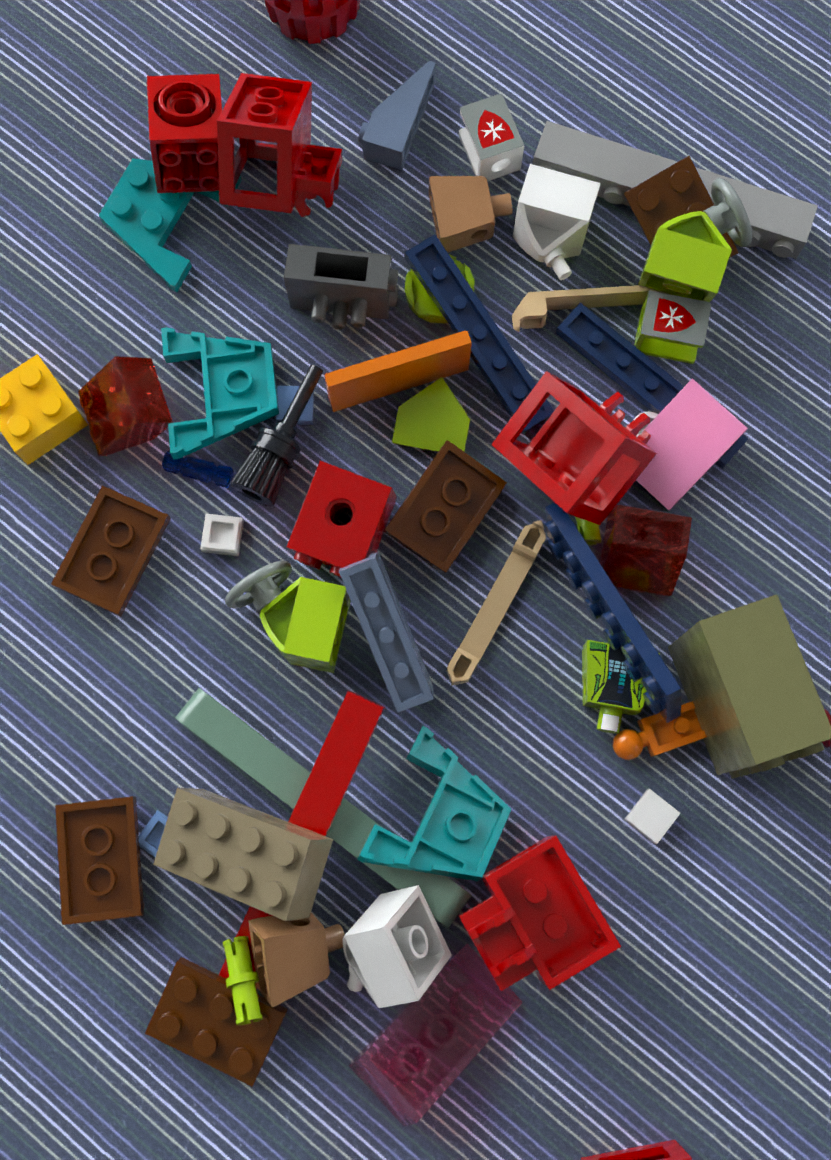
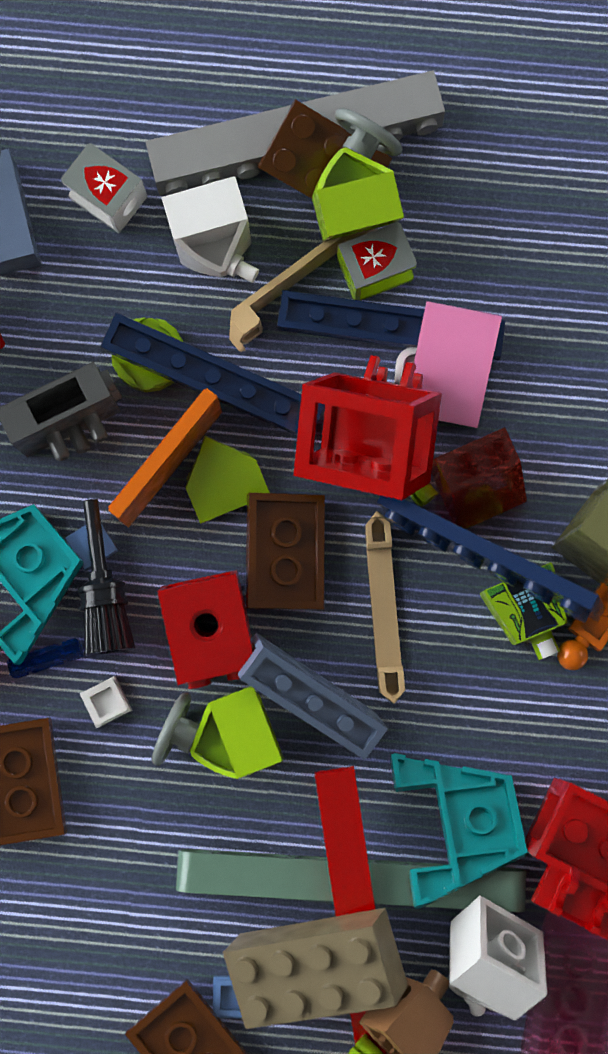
camera: 30 degrees left, 5 degrees up
medium nougat torso [428,176,513,252] -> none

